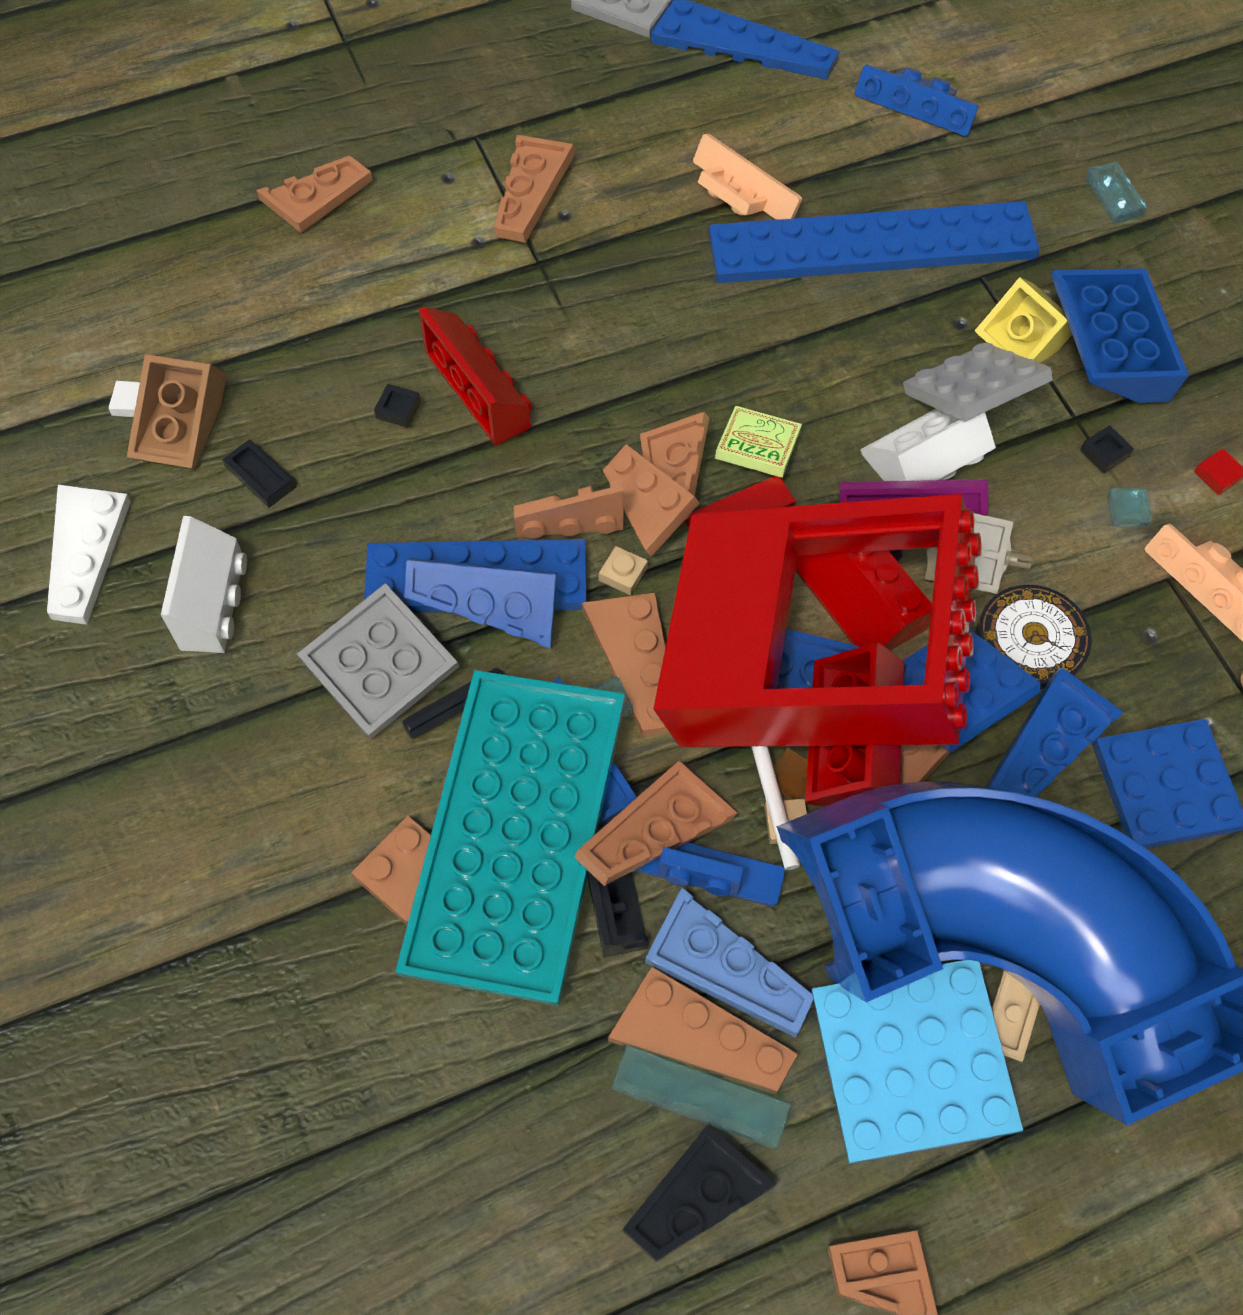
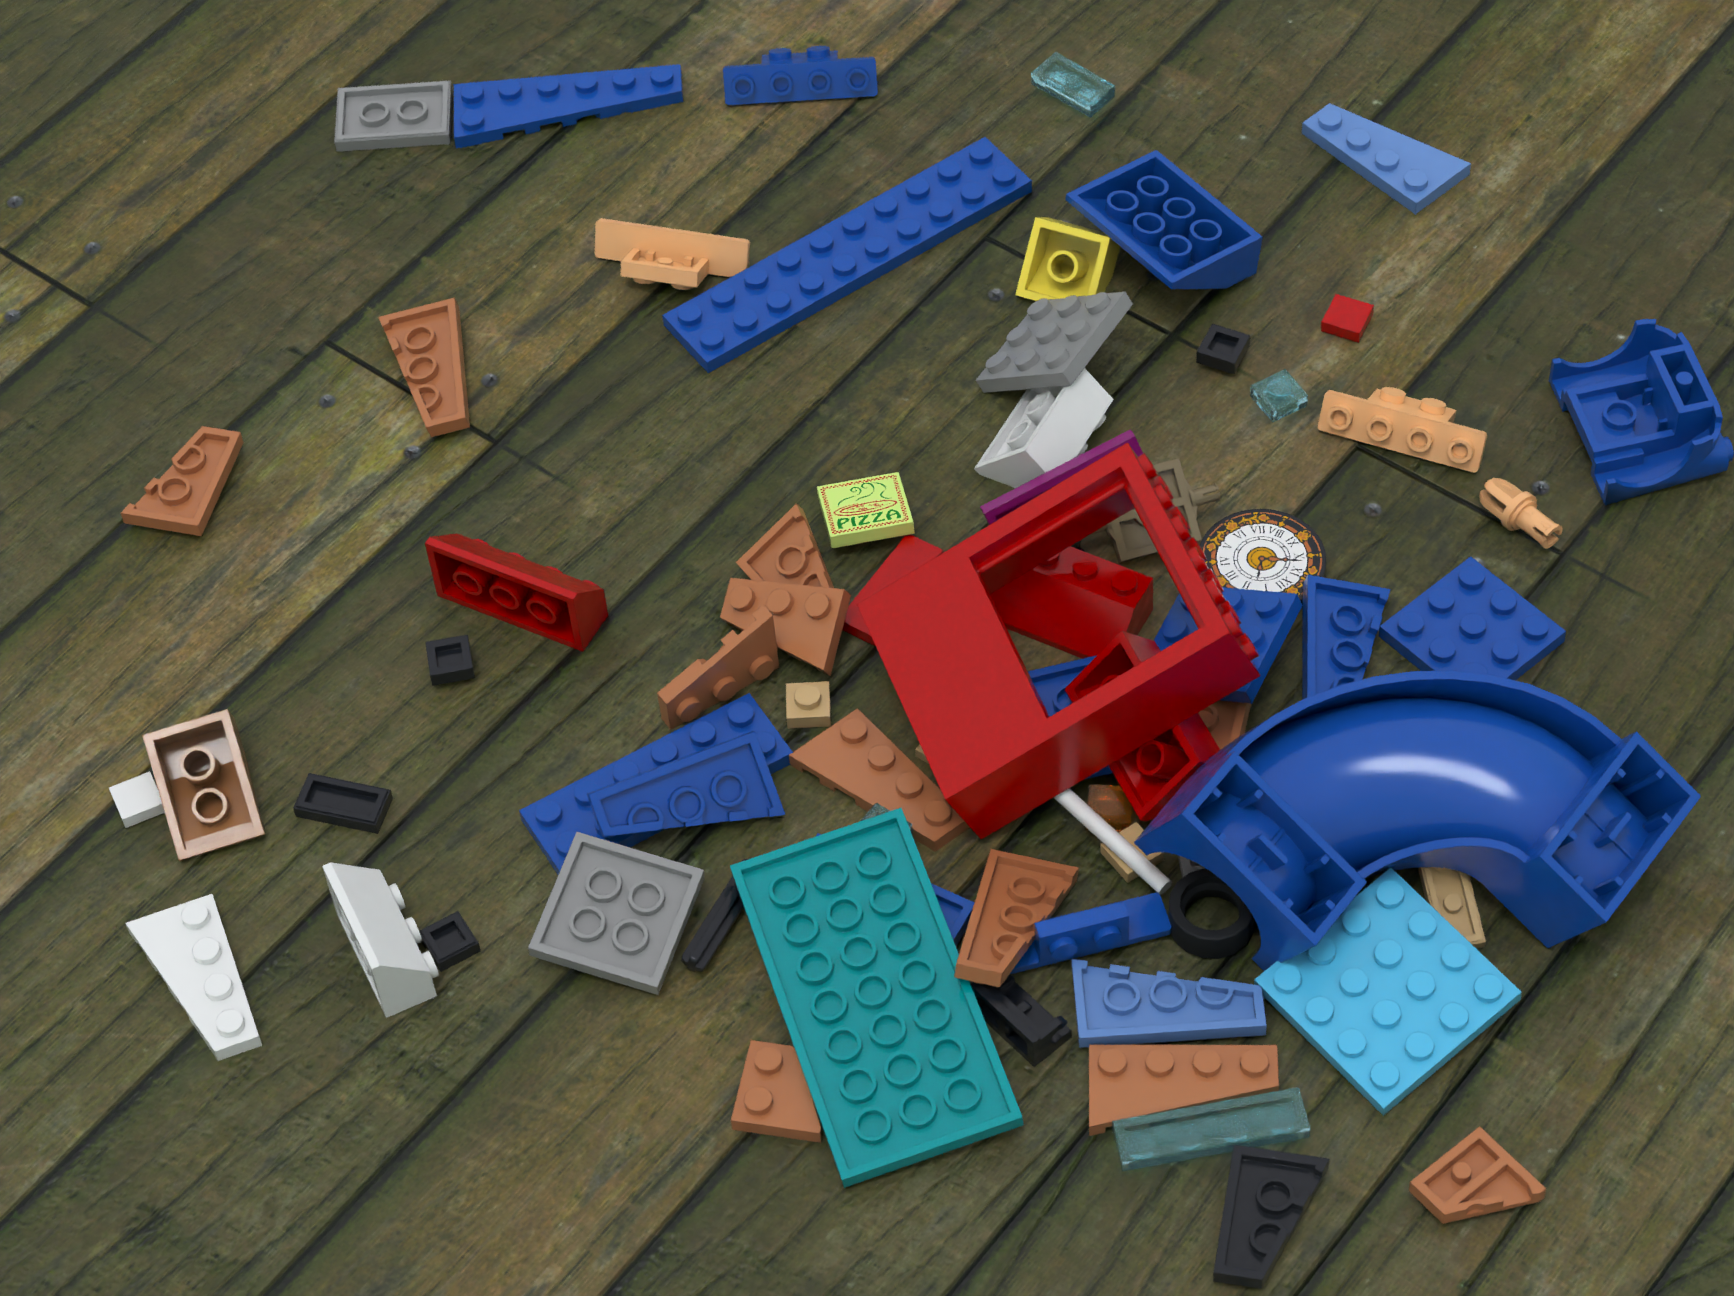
camera: 25 degrees left, 10 degrees down
none -> black tile [419,911,481,972]
none -> black tyre [1168,868,1255,959]

